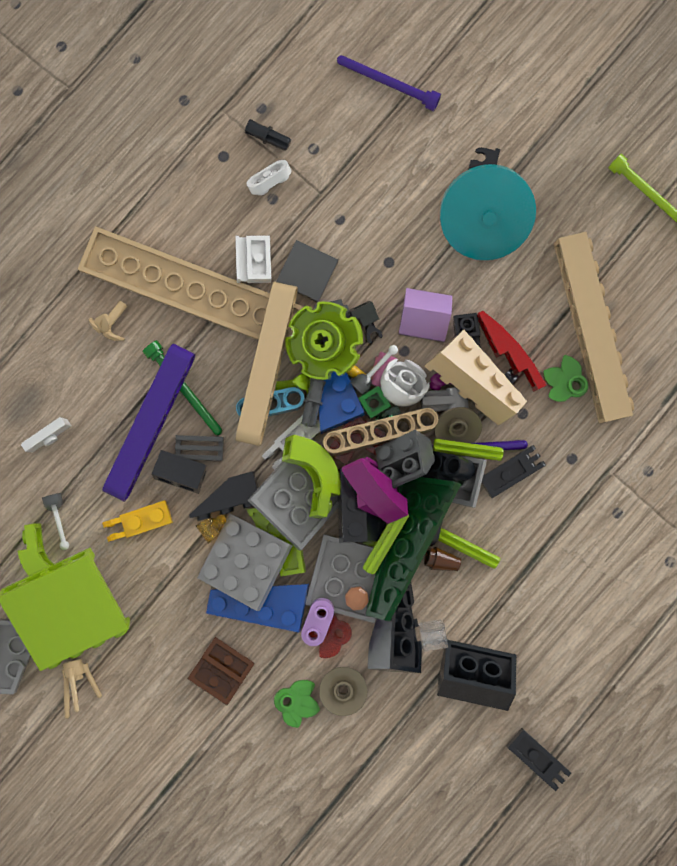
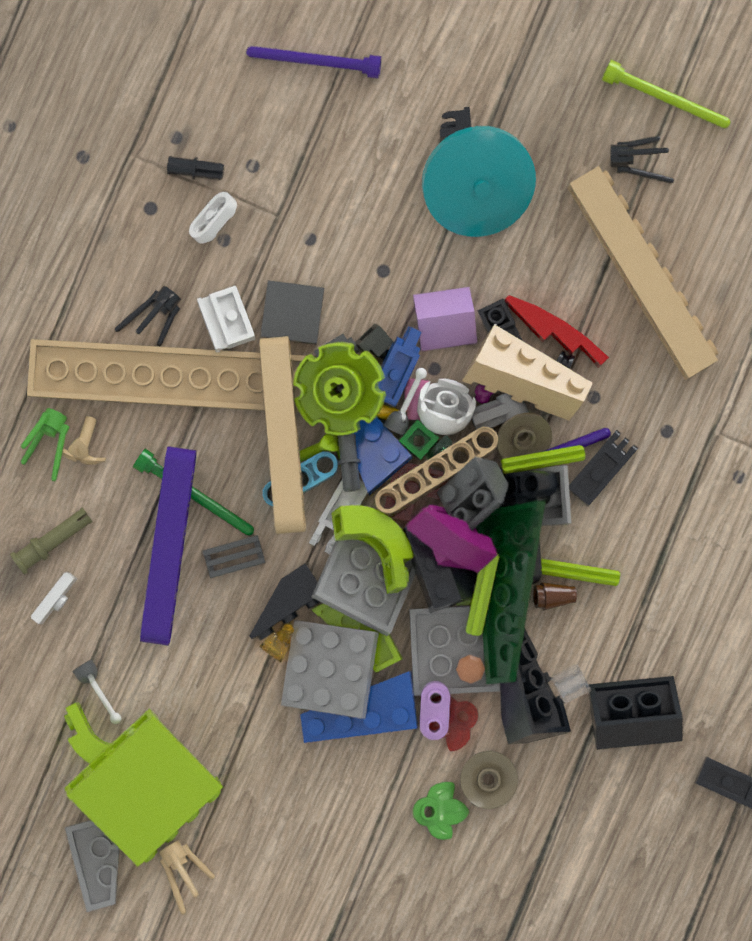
camera: 15 degrees left, 0 degrees up
yellow hinge [102,500,173,542] -> none
black hinge [152,450,207,494] -> none
reddish brown slope [187,637,255,706] -> none
bright green plate [543,355,588,402] -> none
none -> olive pin [10,507,93,575]
none -> bright green plant [21,408,70,481]
none -> black plant [114,285,181,346]
none -> blue hinge [378,326,422,407]
none -> black plant [610,136,674,183]

